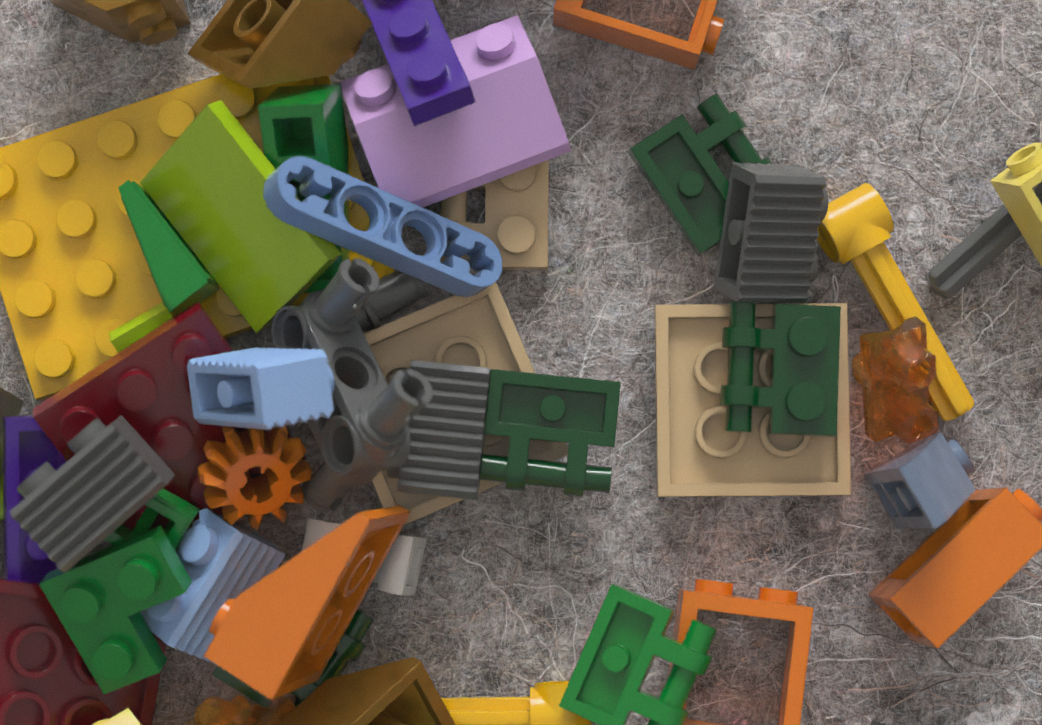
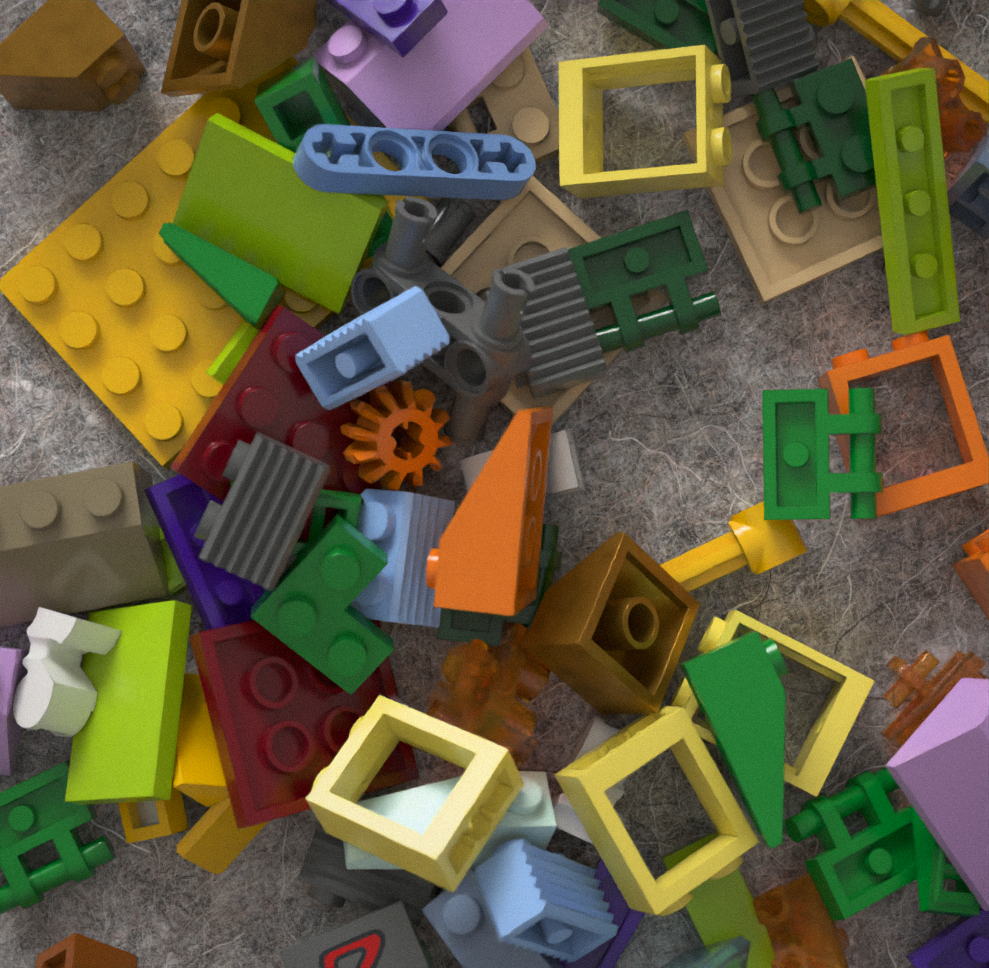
camera: 25 degrees left, 0 degrees up
none -> light yellow window [558,45,732,199]
none -> lime plate [865,68,960,335]

